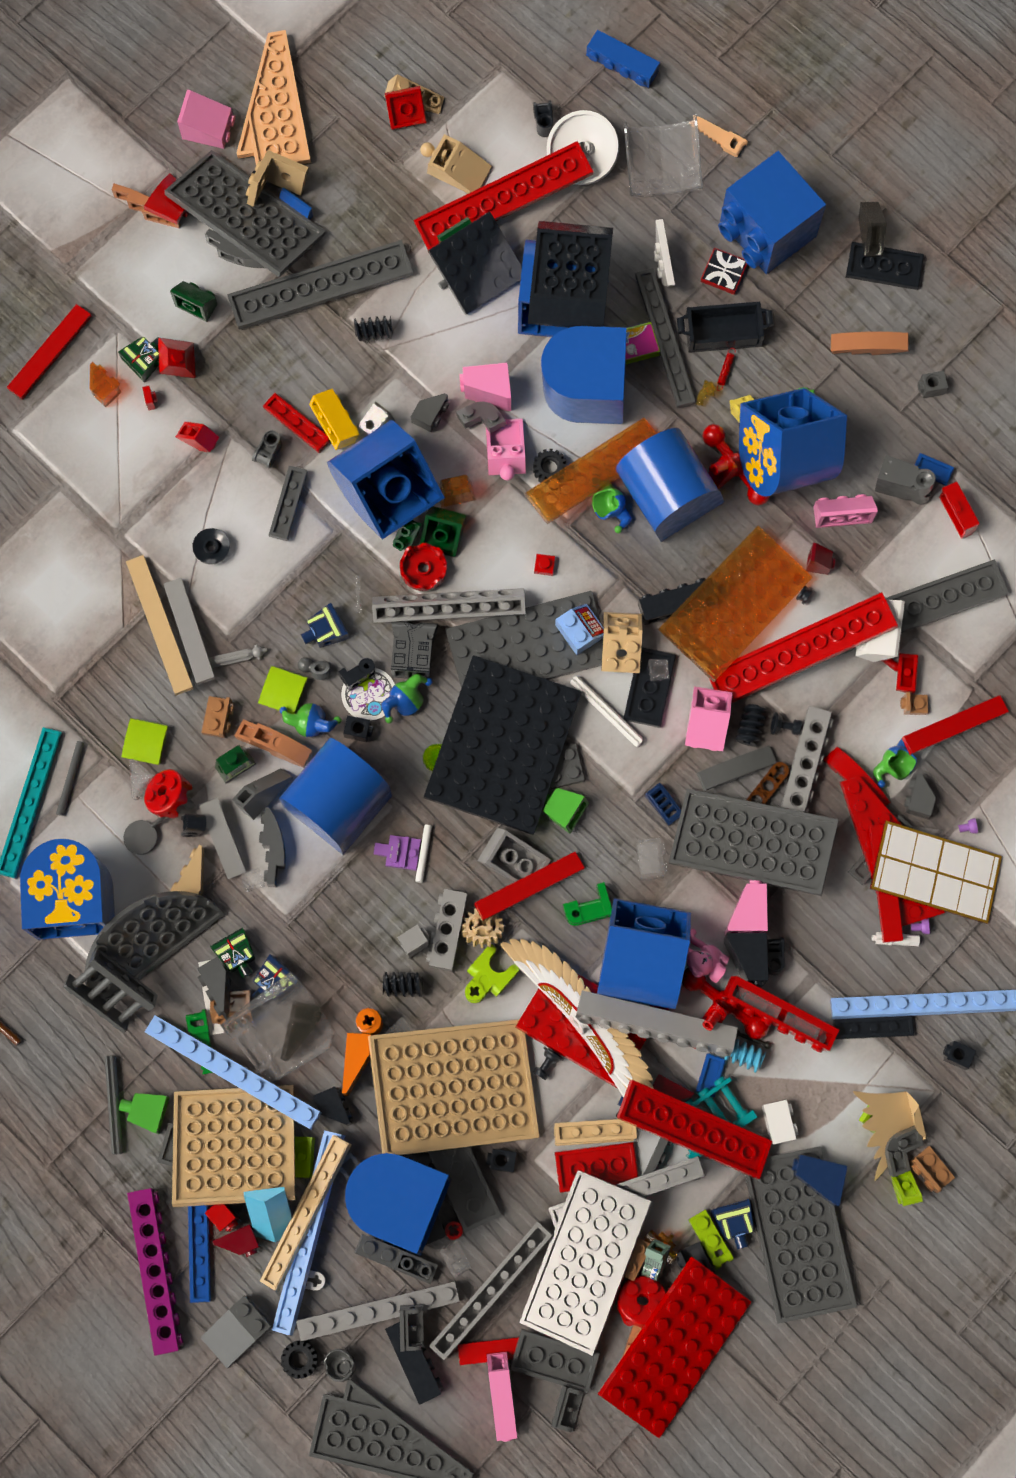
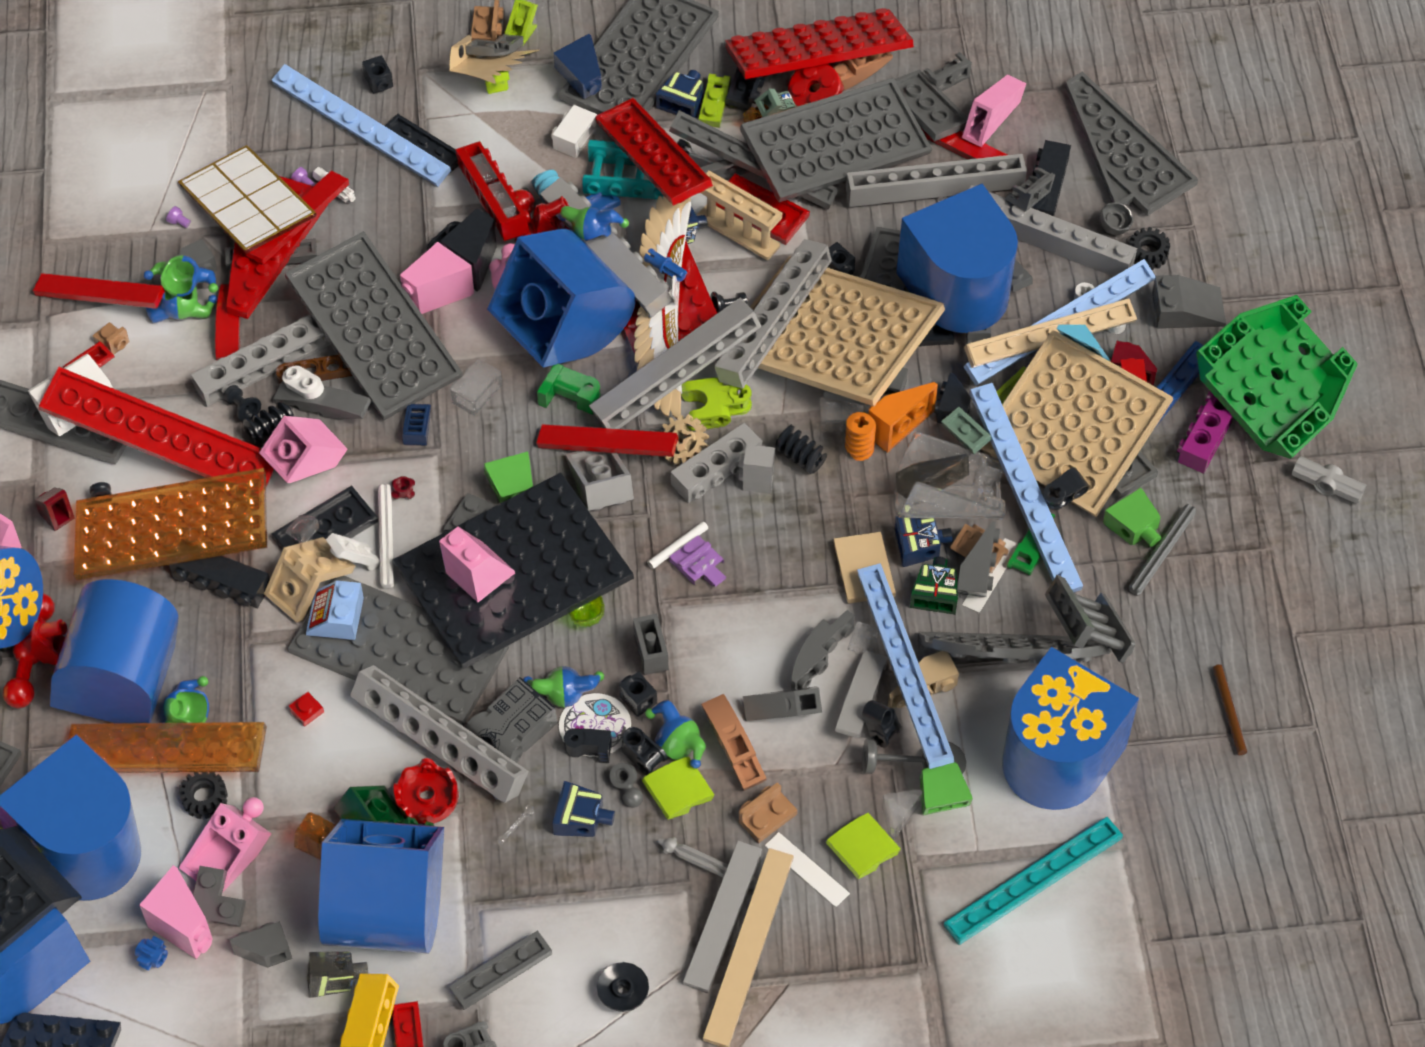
camera: 140 degrees left, 20 degrees down
dark grey bar [56,741,84,816] -> none
red plate [144,769,193,818] -> none
dark green torso [215,745,256,784] -> none
blue brick [279,738,392,855] -> none
dark red slope [653,1074,694,1101] -> none
none -> blue gear [135,936,168,971]
none -> bright green piece [144,255,218,296]
none -> white plate [282,366,324,399]
none -> white plate [326,533,380,571]
none -> dark red plate [391,476,415,499]
none -> bright pink slope [439,527,515,602]
none -> blue piece [559,206,629,241]
none -> light grey brick [589,297,762,429]
none -> black piece [621,727,668,775]
none -> dark grey brick [633,614,669,675]
none -> blue axle [644,248,687,282]
none -> light grey brick [714,239,832,389]
none -> white sticker [765,832,850,907]
none -> tan tile [833,532,896,604]
none -> light blue plate [857,563,954,769]
none -> bright green torso [919,762,973,816]
none -> sand green plate [941,407,991,454]
none -> black piece [1044,467,1090,511]
none -> green wedge [1196,295,1358,459]
none -> light grey piece [1292,456,1367,504]

